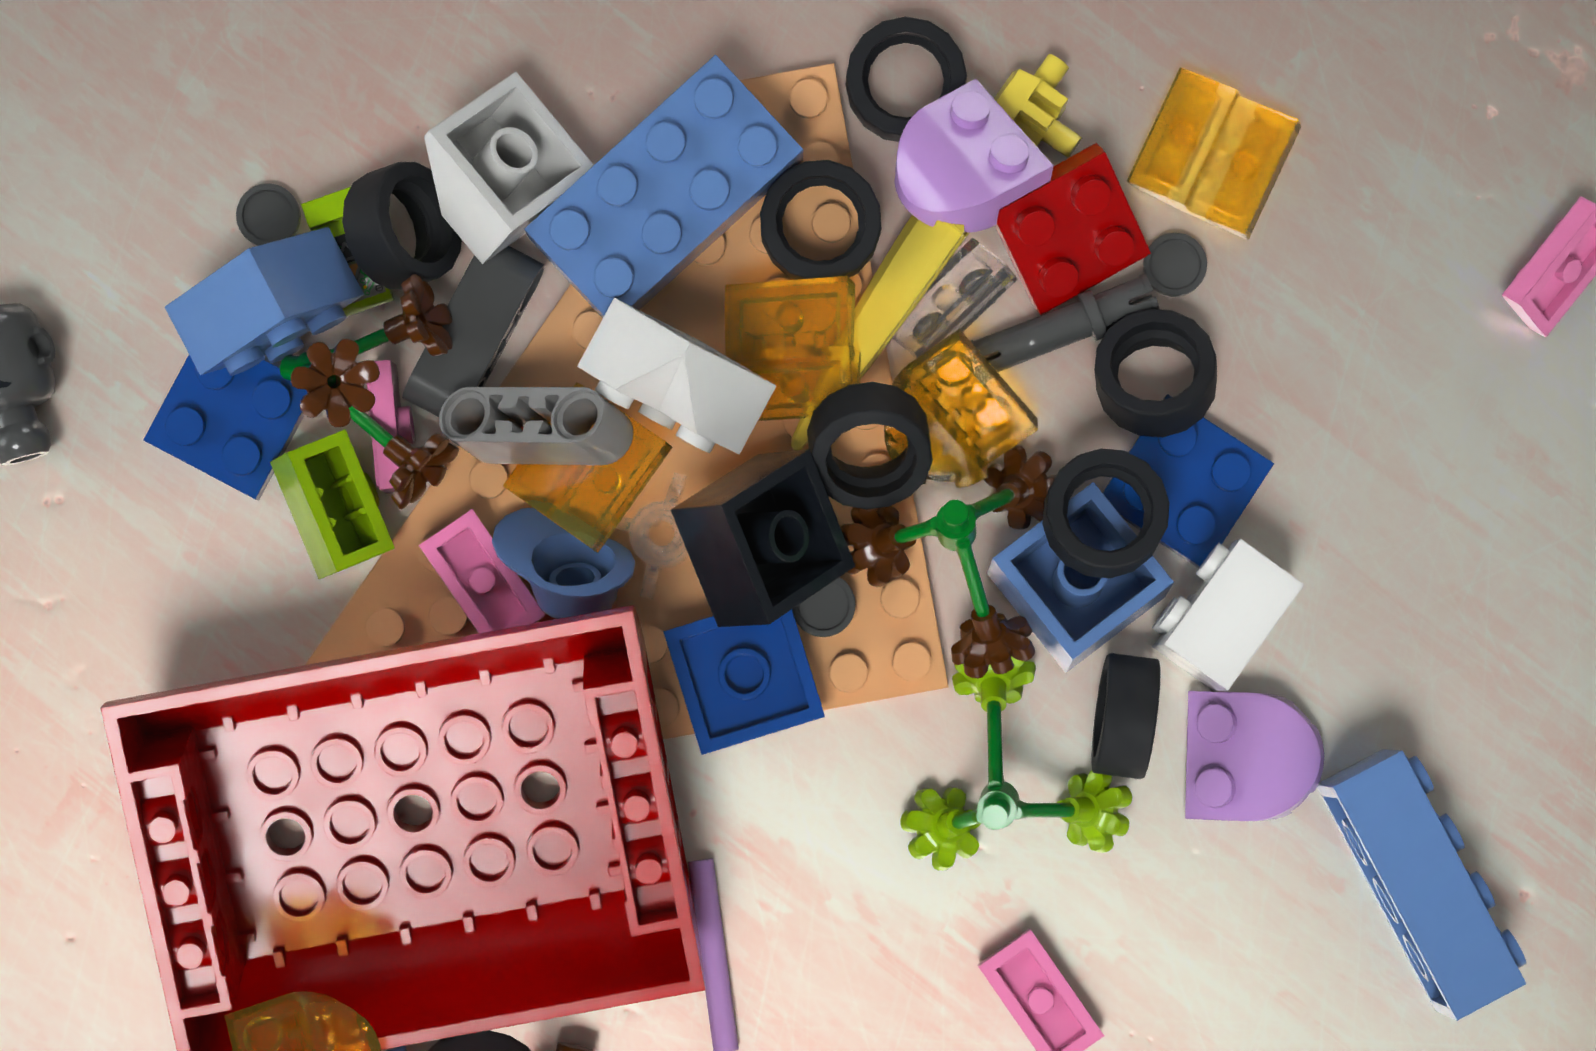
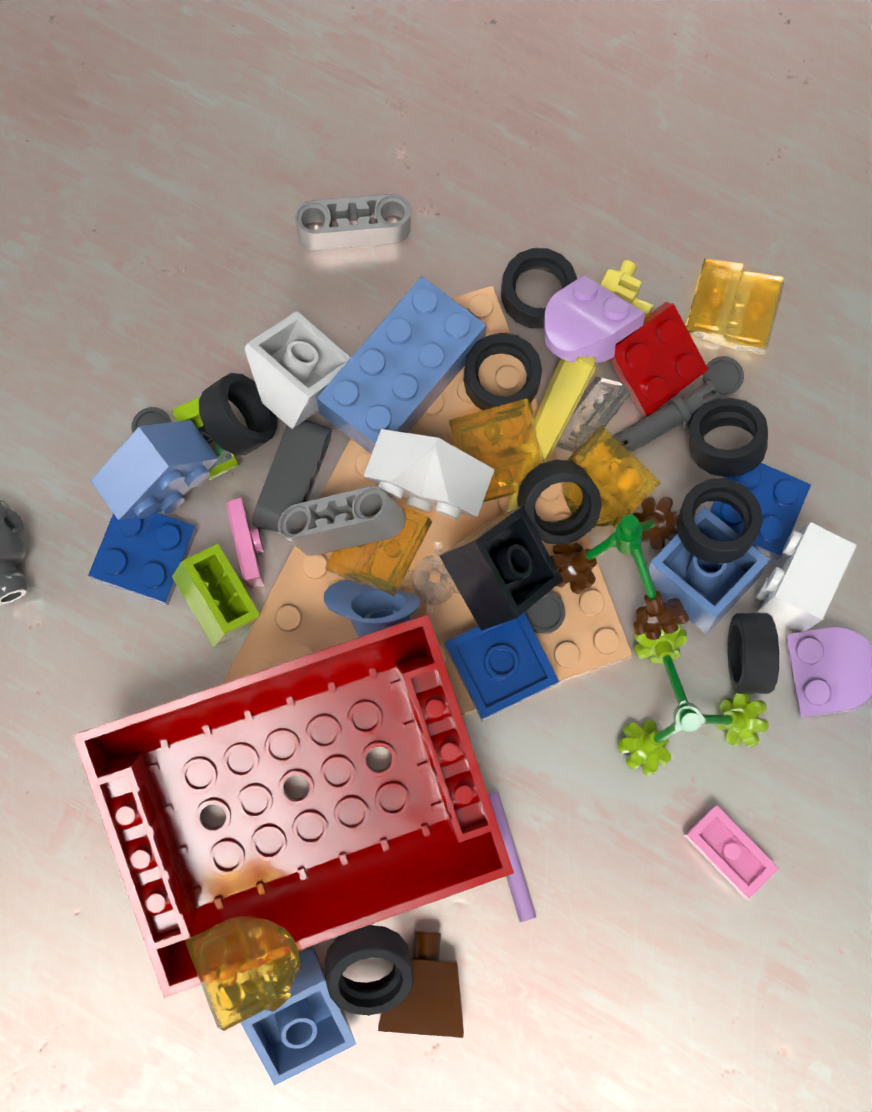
camera: 10 degrees left, 10 degrees down
reddish brown plant [280,274,459,510] -> none
bright pink plate [419,509,545,633] -> none

